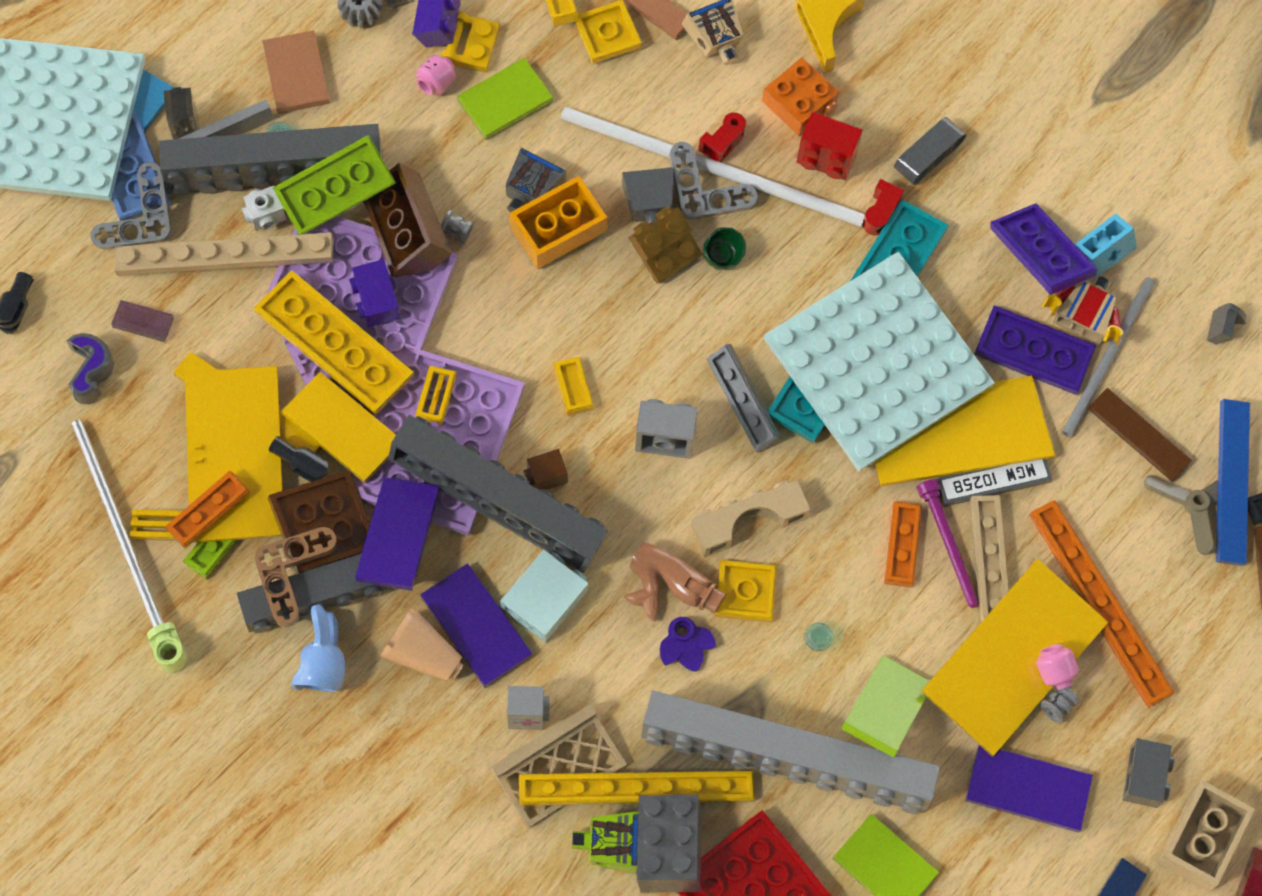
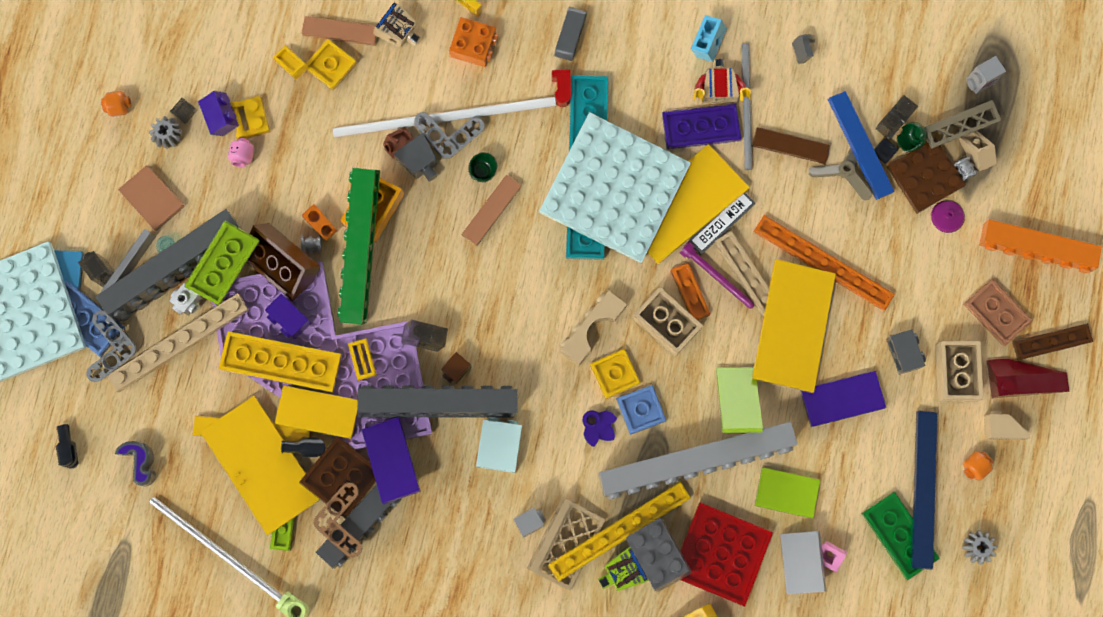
camera: 25 degrees left, 10 degrees up
tile [111,300,174,342] -> none
yellow tile [130,509,182,541] -> none
orange tile [165,470,250,549] -> none
light blue piece [291,604,345,692] -> none
light nougat cone [380,607,463,681] -> none
dark purple tile [420,563,532,688] -> none
lime tile [457,58,553,140] -> none
torso [506,148,566,212] -> none
yellow tile [553,356,594,416] -> none
nougat piece [624,542,726,622] -> none
pearl gold plate [628,206,703,284] -> none
light grey brick [635,399,697,459] -> none
red leg [698,112,746,162] -> none
dark grey tile [707,344,781,452] -> none
red brick [796,111,863,181] -> none
clear light blue plate [804,622,833,651] -> none
dark purple tile [990,203,1098,295] -> none
bright pink head [1036,644,1079,689] -> none
light grey bush [1040,687,1079,724] -> none
none -> orange leg [302,204,337,241]
none -> green brick [337,168,380,325]
none -> copper bracket [383,127,414,158]
none -> clear smoke brick [401,319,448,352]
none -> nougat tile [462,175,522,246]
none -> medium blue tile [616,385,667,435]
none -> tan brick [633,287,703,357]

